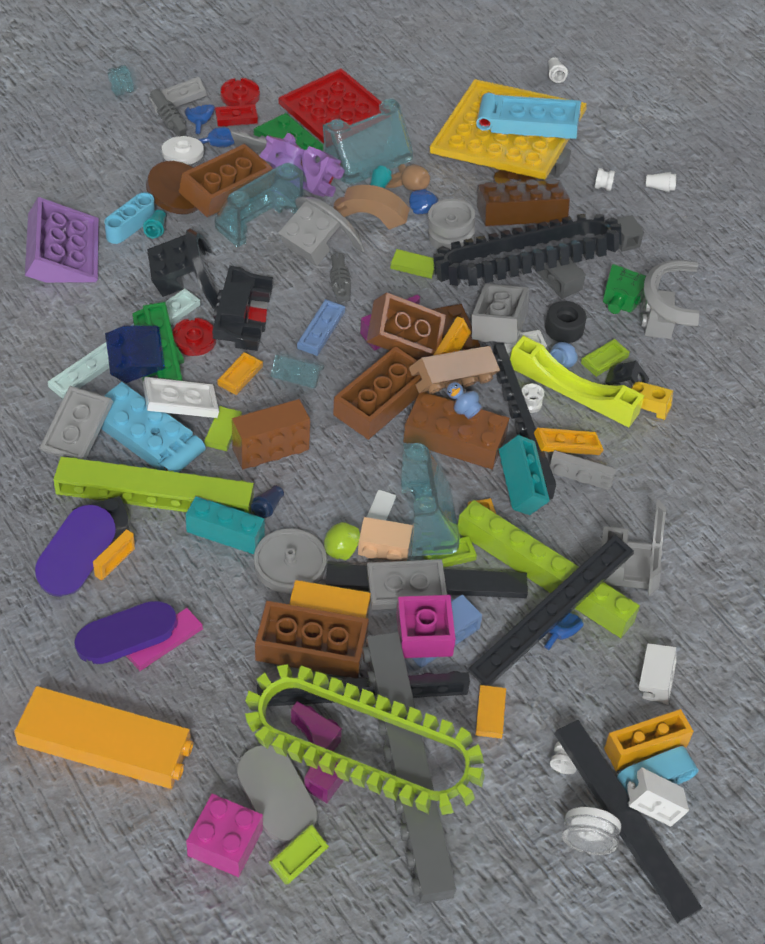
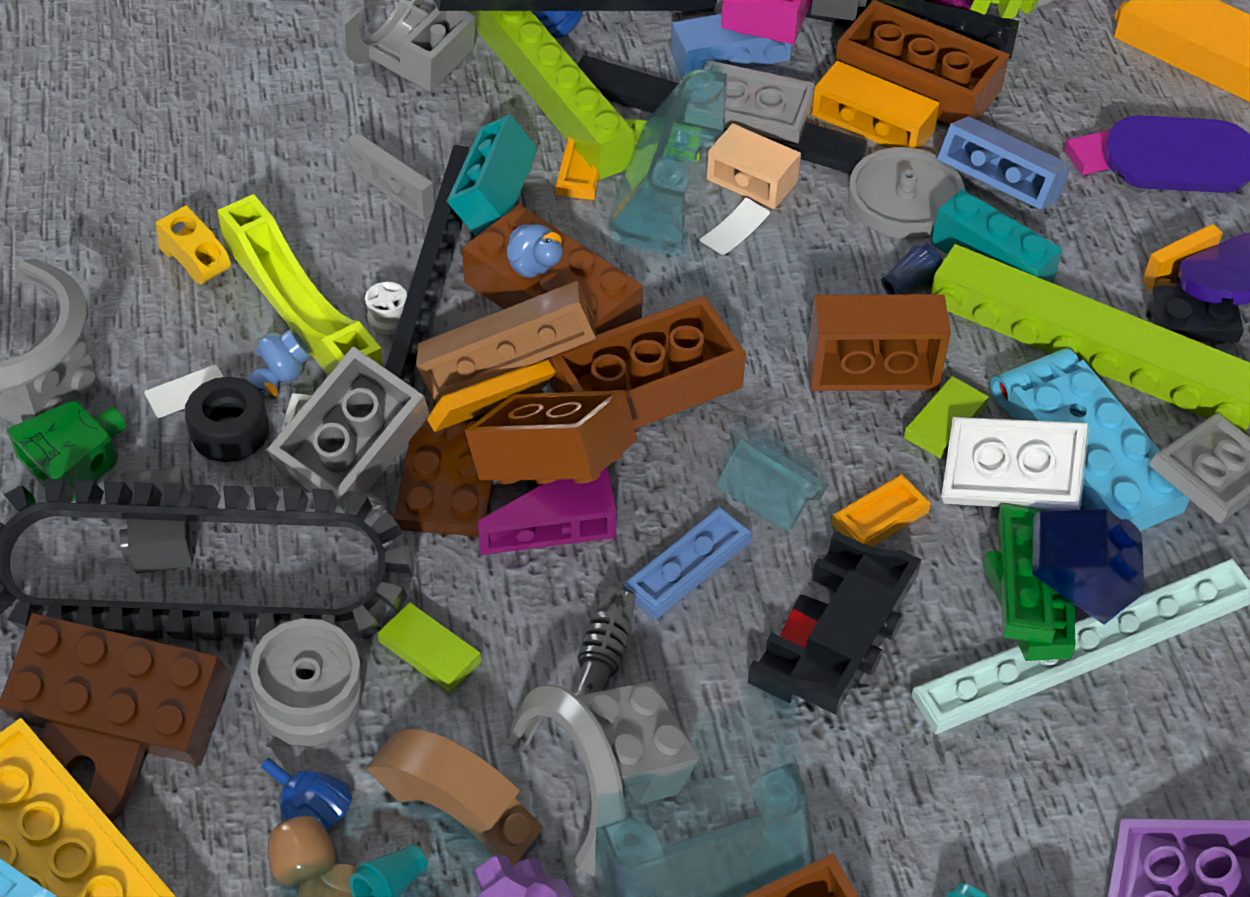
camera: 155 degrees left, 0 degrees up
black piece [147,228,218,308] -> none
red tile [172,318,217,356] -> none
lime hair [324,522,360,560] -> none
light orange tile [534,427,604,455] -> none
lime tile [581,339,630,377] -> none
black bracket [605,360,649,385] -> none
none -> white sticker [144,365,223,418]
none -> medium blue brick [937,116,1073,210]

